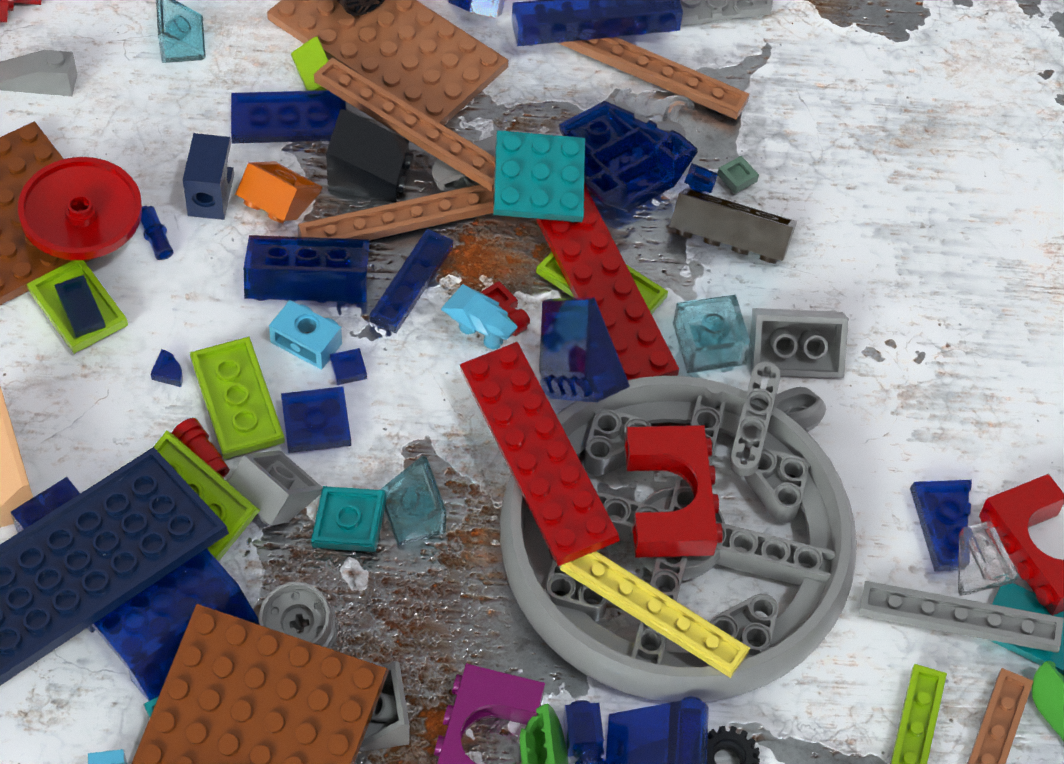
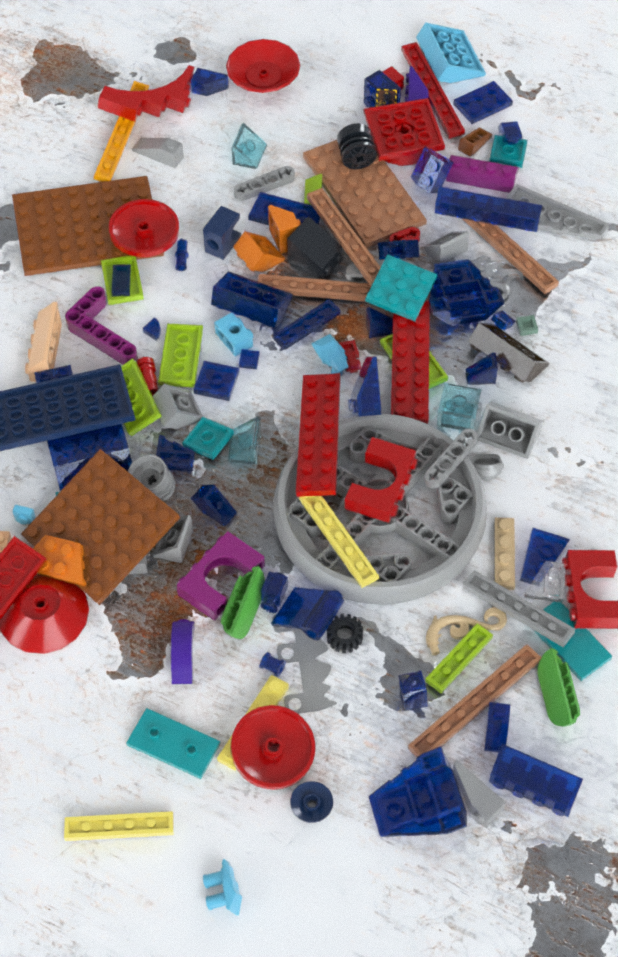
camera: 30 degrees right, 0 degrees up
none -> magenta beam [65,286,138,365]
none -> clear blue wing [156,435,195,471]
none -> clear blue slope [191,484,237,526]
none -> light grey beam [234,166,295,201]
none -> orange slope [268,205,301,254]
none -> clear blue slope [366,307,393,338]
none -> clear blue slope [378,240,419,260]
none -> red beam [389,227,421,250]
none -> light grey slope [424,231,469,265]
none -> tan plant [426,607,507,656]
none -> clear blue slope [465,352,498,385]
none -> tan plate [494,517,515,590]

